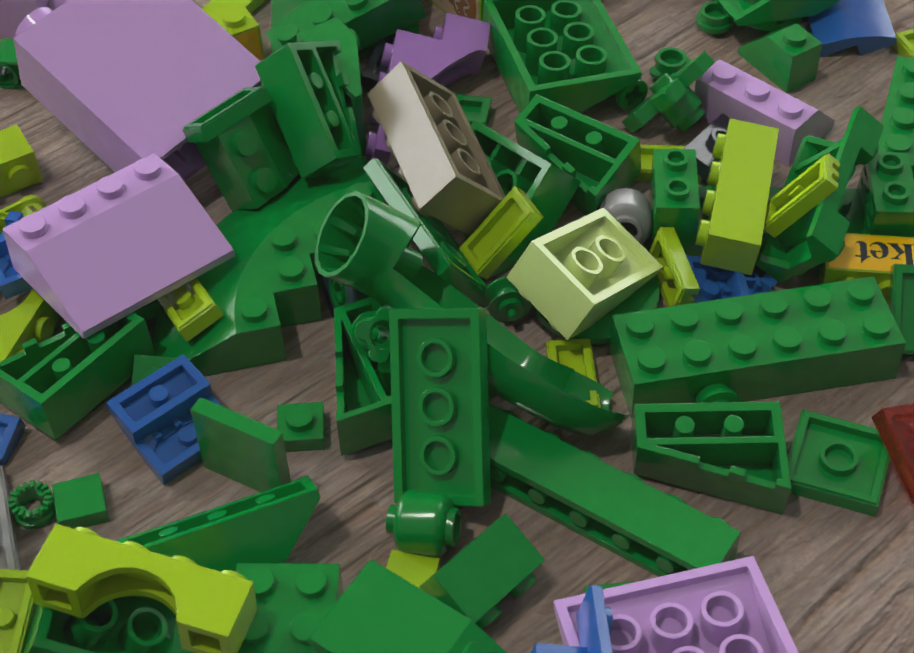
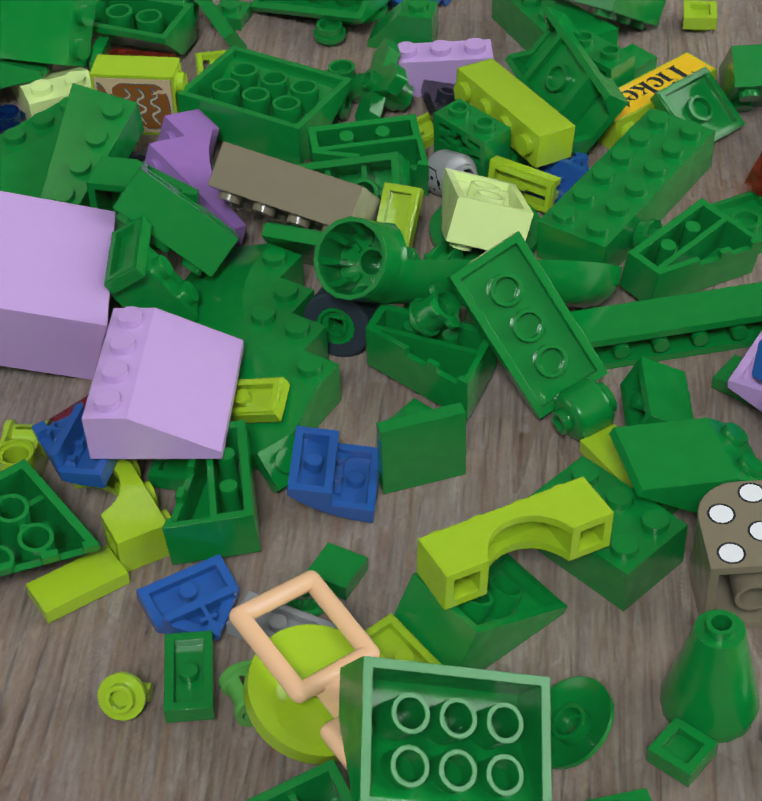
camera: 45 degrees left, 5 degrees down
green wedge [116,476,321,572] -> none
lime tile [764,153,840,238] -> none

